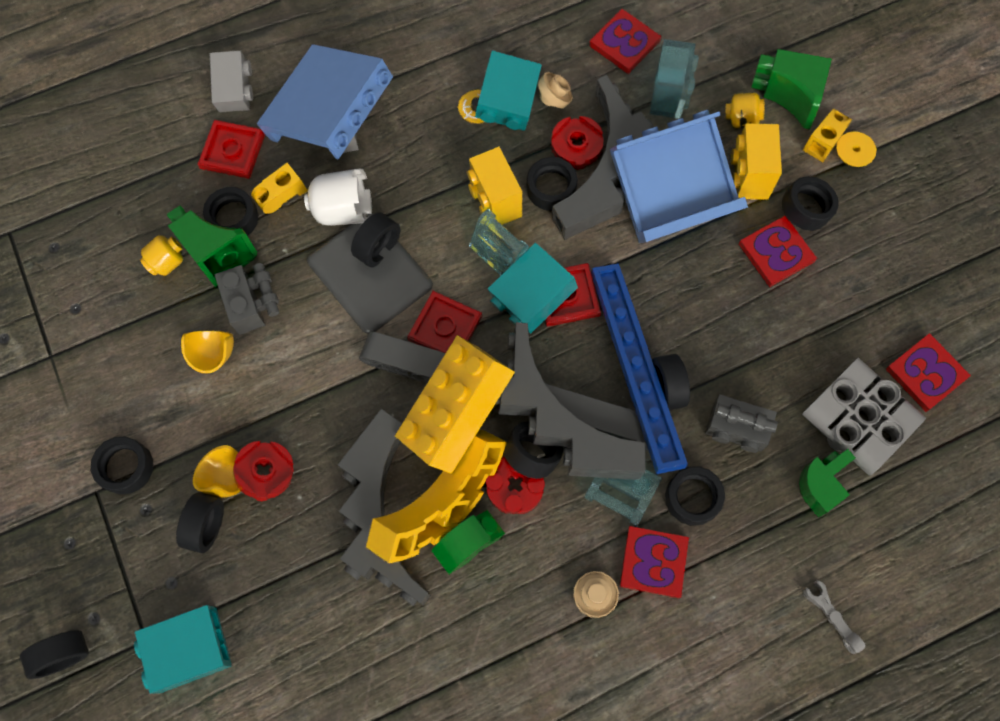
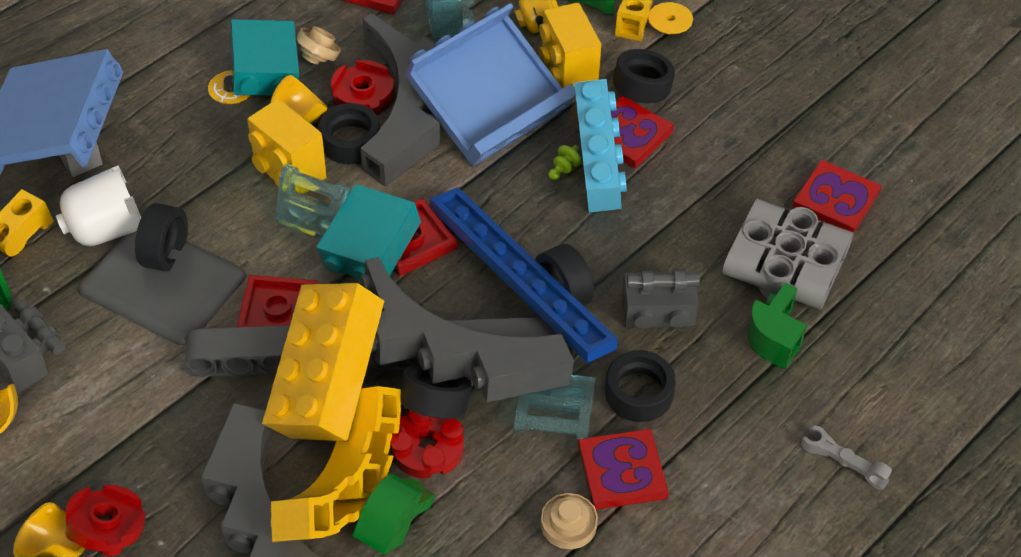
camera: 25 degrees left, 20 degrees down
none -> yellow helmet [271,75,329,125]
none -> lime hair [548,145,582,181]
none -> medium azure brick [574,79,627,213]

